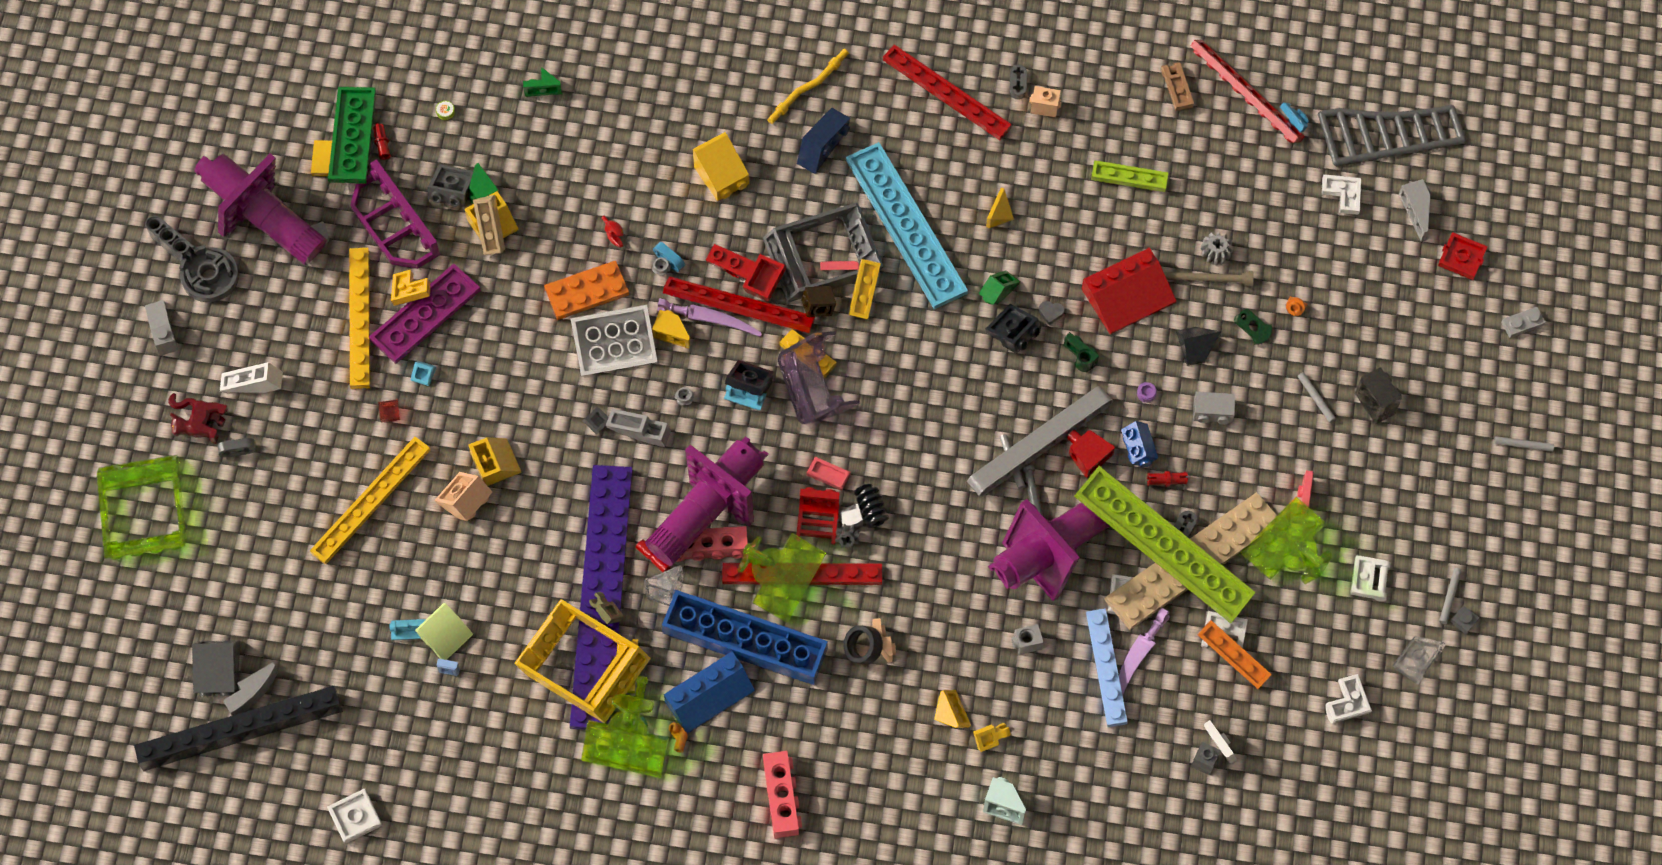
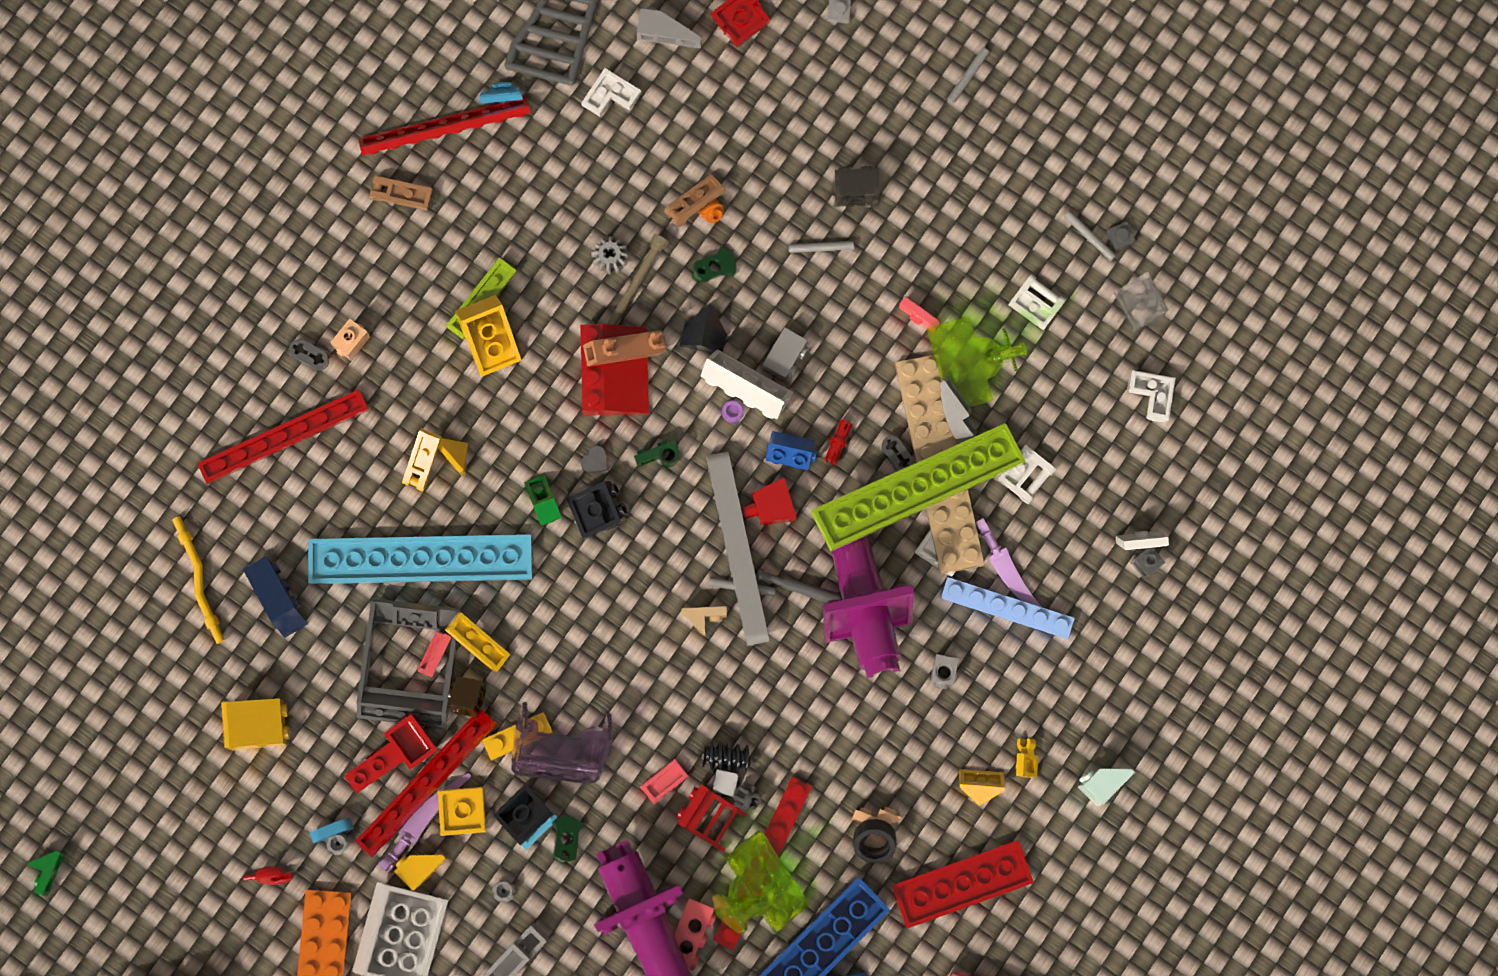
camera: 70 degrees left, 15 degrees up
orange plate [1197,620,1272,689] -> none
none -> plate [402,428,442,492]
none -> yellow plate [438,787,486,836]
none -> yellow slope [455,295,522,377]
none -> dark green piece [551,816,585,864]
none -> nougat brick [583,330,666,366]
none -> medium nougat plate [664,174,725,227]
none -> tan slope [682,606,727,636]
none -> white slope [701,349,793,419]
none -> red plate [891,840,1034,929]
none -> light grey slope [940,375,977,444]

